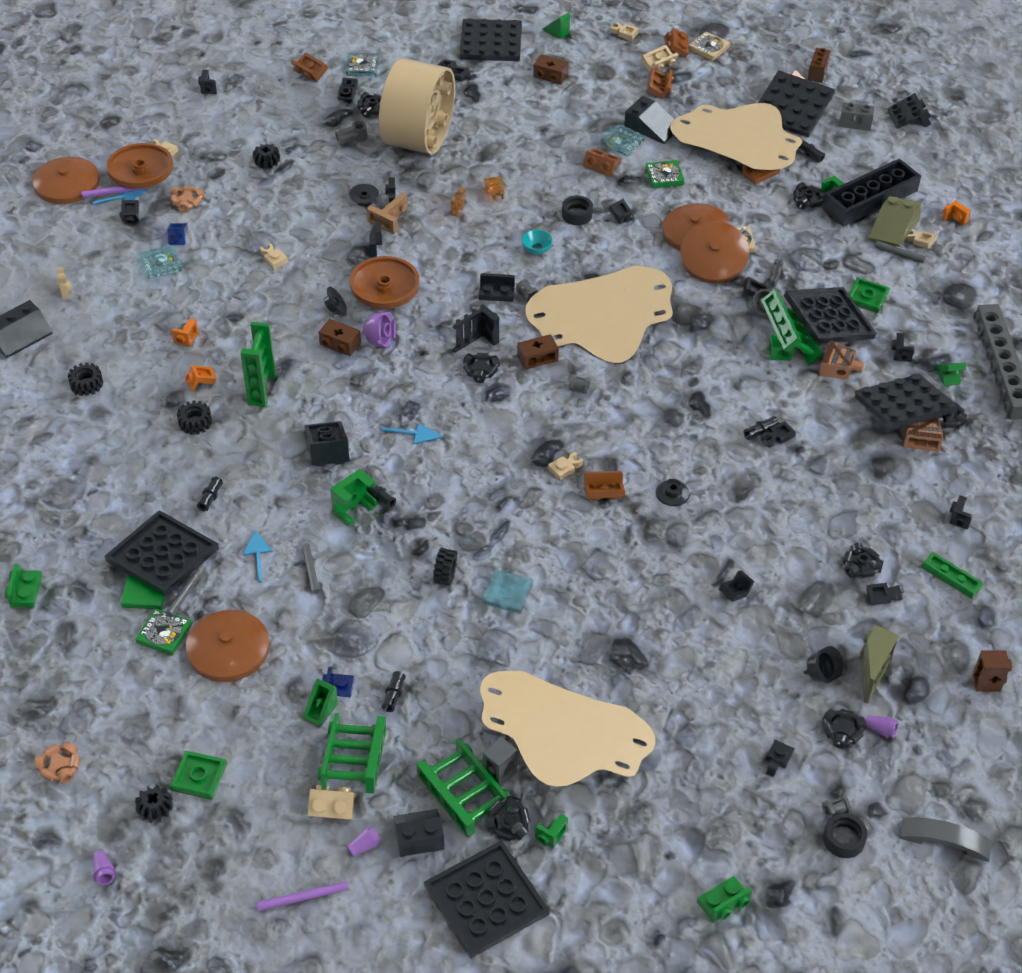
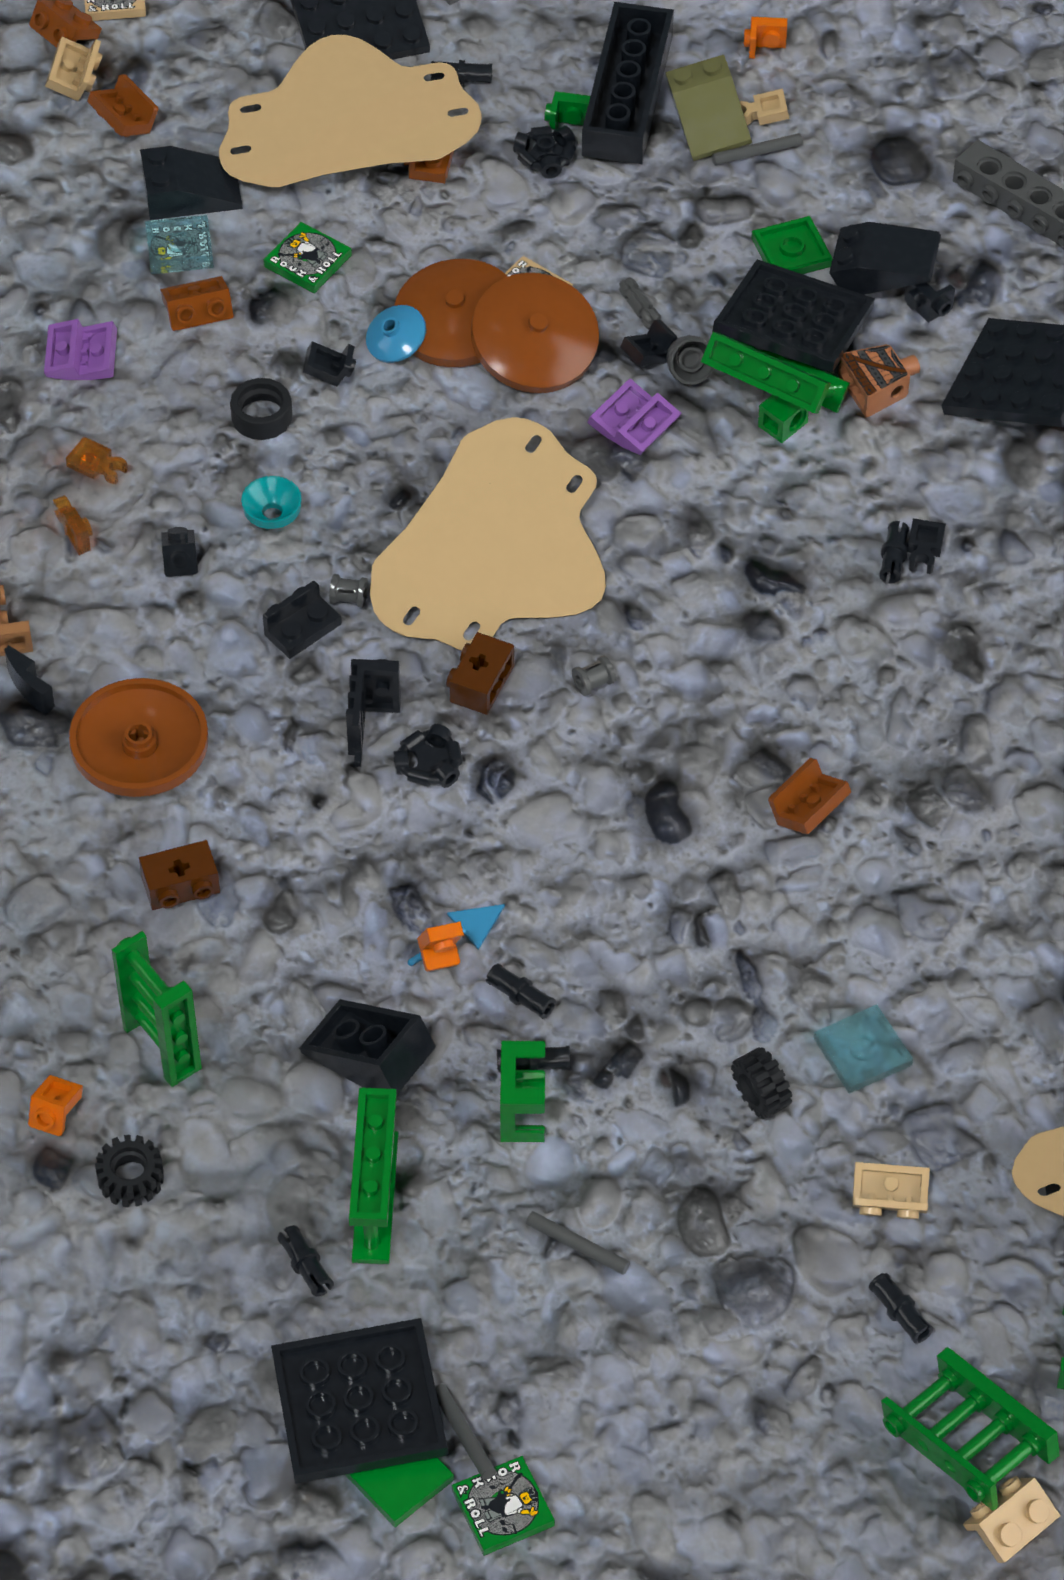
camera: 45 degrees left, 5 degrees up
dark orange dish [186,610,270,682] -> none
dark azure piece [243,530,273,582] -> none
green slope [302,678,338,726] -> none
clear blue bracket [322,667,354,698] -> none
black piece [324,286,347,314] -> none
medium lavender cylinder [363,312,396,348] -> none
tan plate [548,452,583,481] -> none
black piece [655,479,690,506] -> none
green slope [936,363,966,386] -> none
none -> medium lavender slope [44,319,117,380]
none -> black bracket [161,527,198,577]
none -> green fence [349,1088,399,1264]
none -> dark azure dish [366,305,426,363]
none -> orange bracket [417,921,464,972]
none -> black pin [486,963,556,1019]
none -> medium lavender slope [587,378,682,455]
none -> black slope [829,222,941,295]
none -> tan bracket [852,1162,930,1219]

